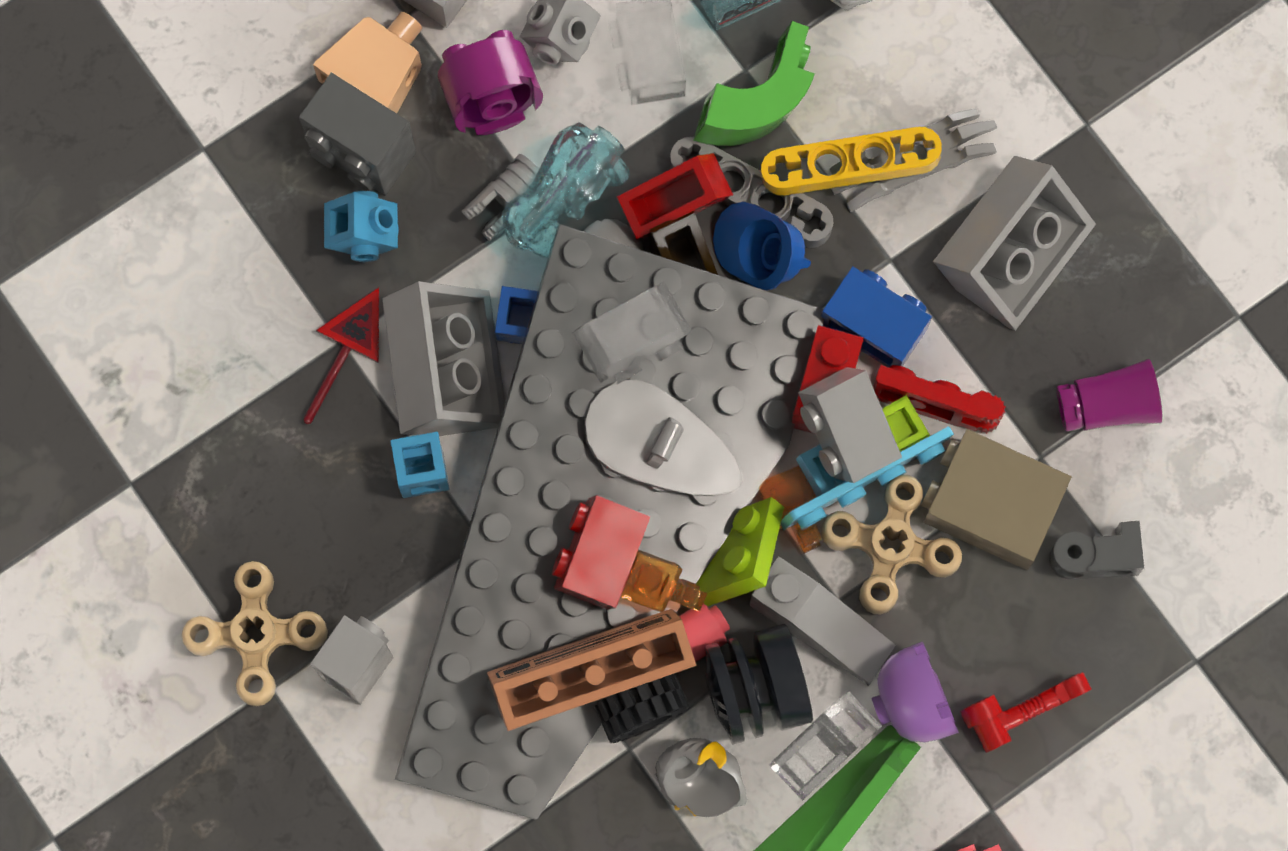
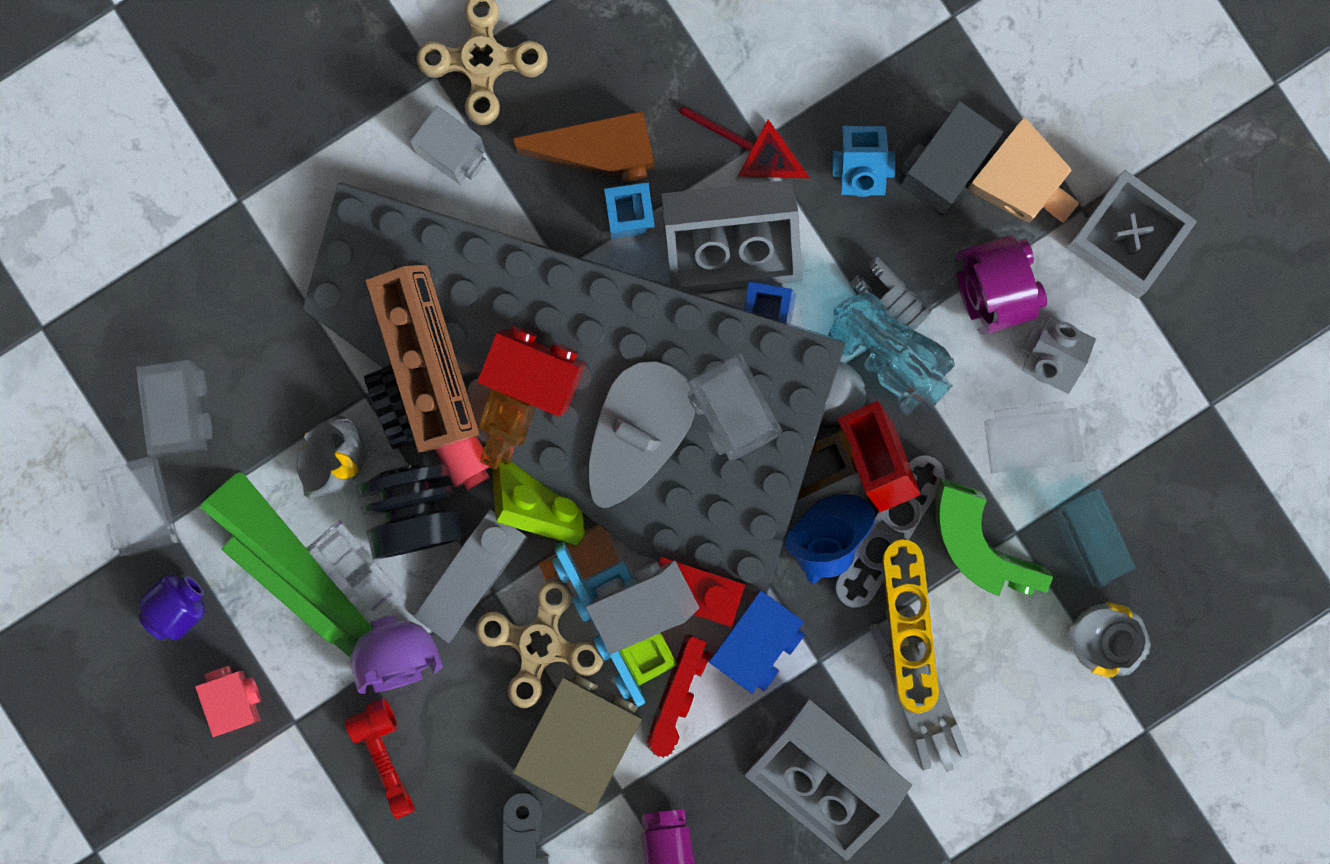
camera: 90 degrees right, 10 degrees up
none -> dark orange slope [514,111,654,182]

